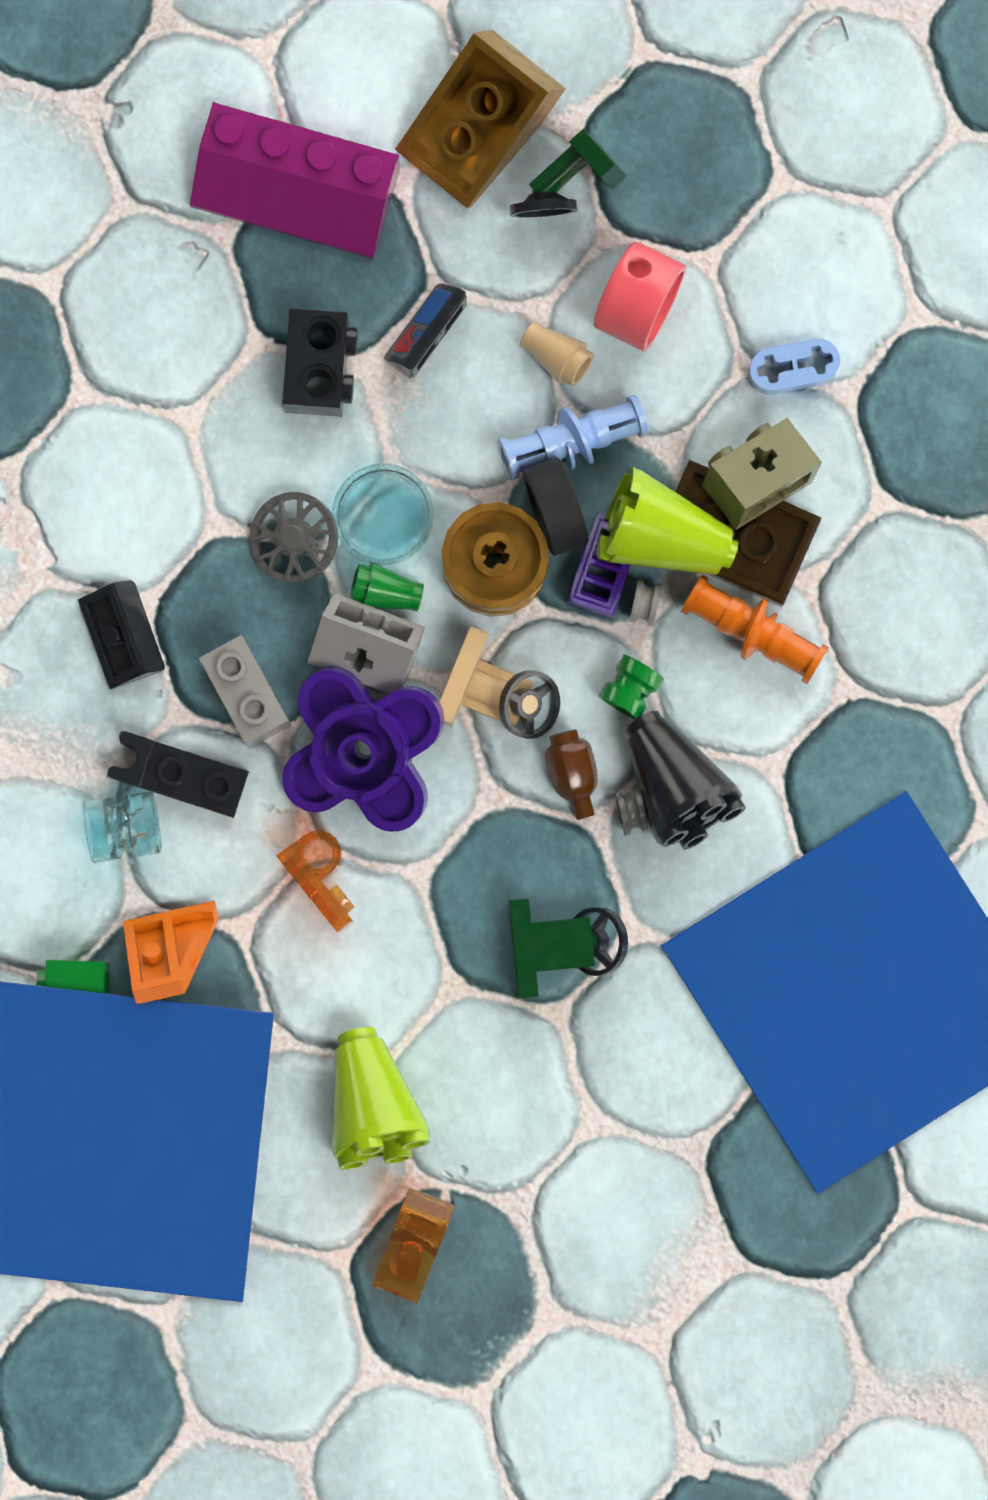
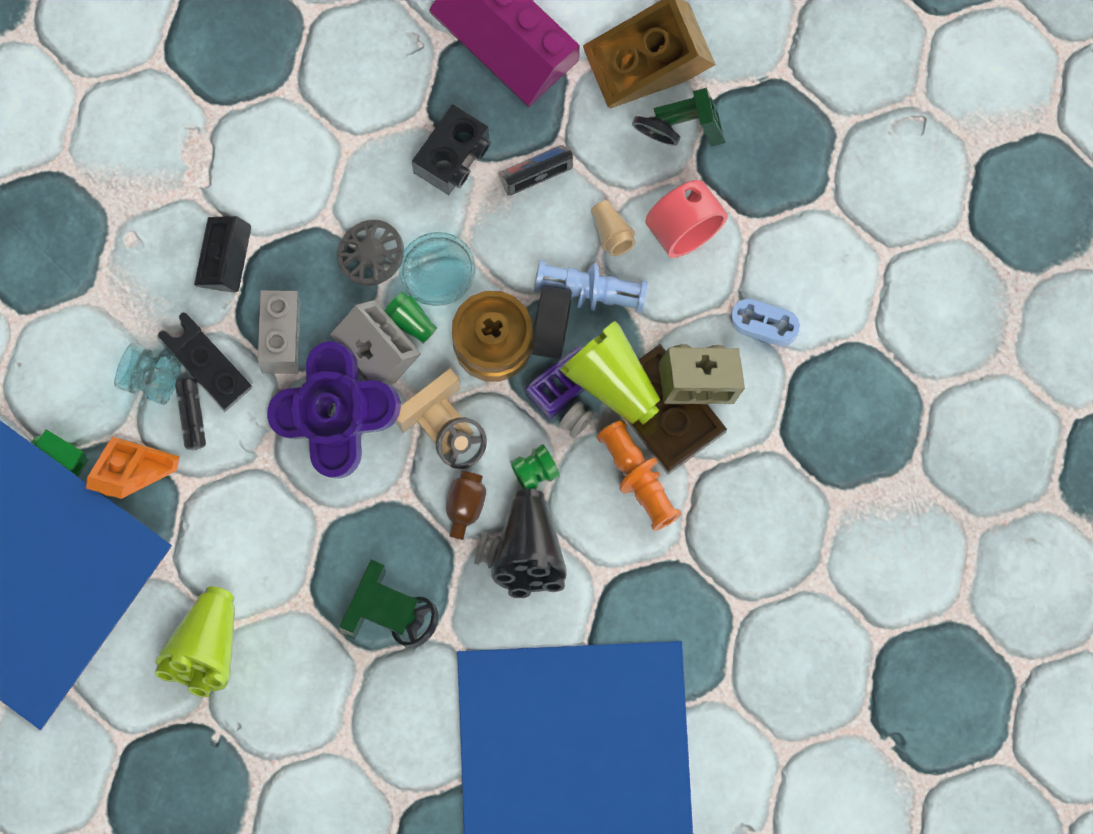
camera: 30 degrees right, 10 degrees down
clear orange plate [276,830,355,934] -> none
clear orange plate [372,1188,455,1303] -> none
none -> black axle [175,378,206,450]

